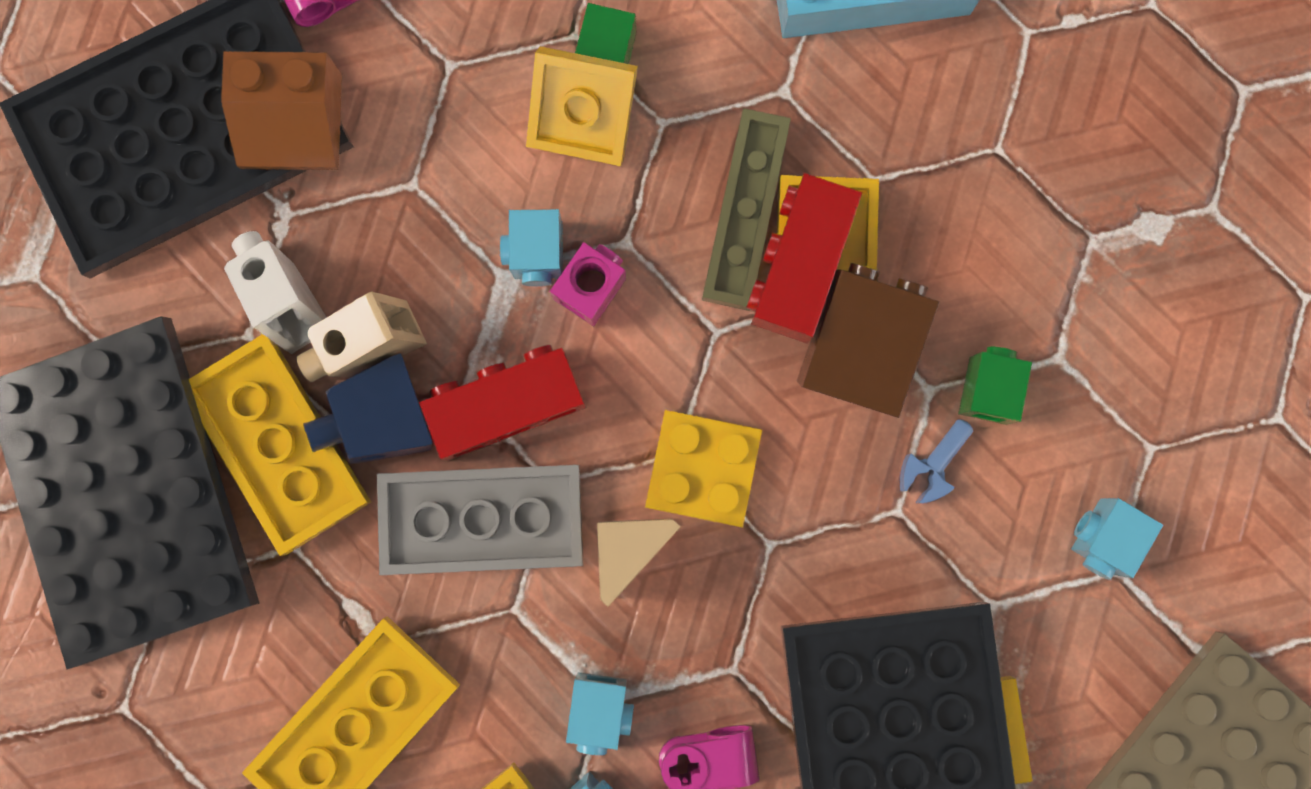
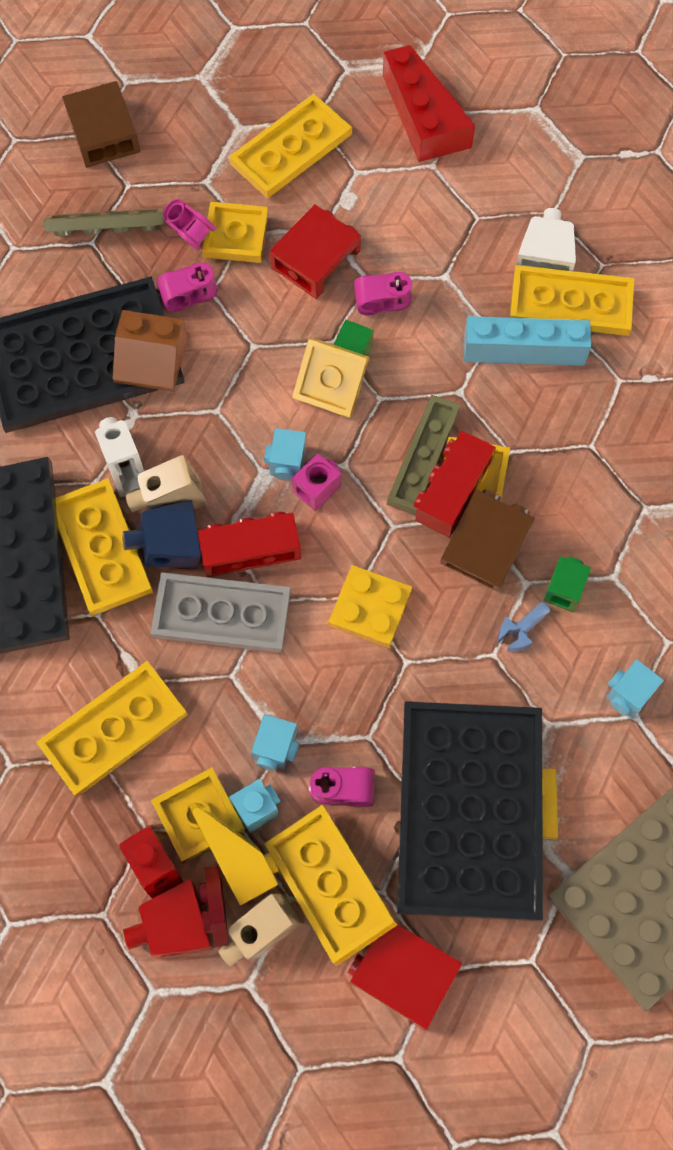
camera: 10 degrees right, 15 degrees down
tan slope [597,518,681,607] -> none

